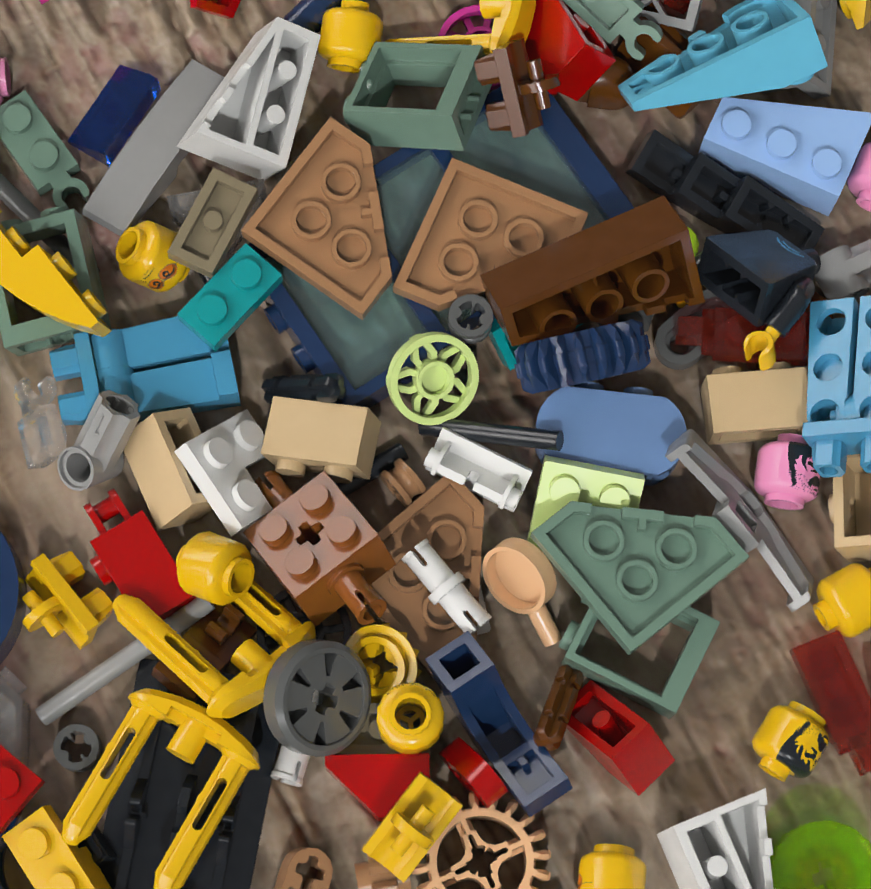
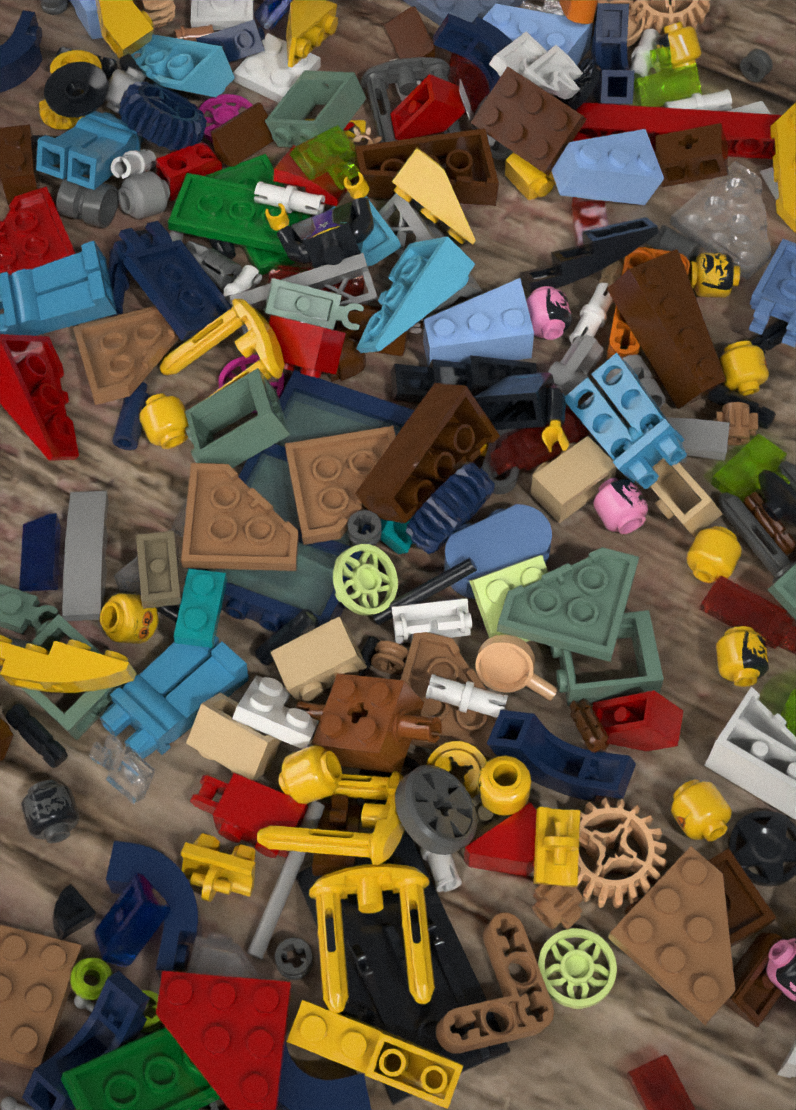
camera: 30 degrees left, 15 degrees down
light grey piece [57,390,141,491] -> none
white wedge [176,17,321,181] -> none
red beam [438,737,508,808] -> none
reddish brown hips [474,38,561,138] -> none
light grey plate [665,429,814,612] -> none

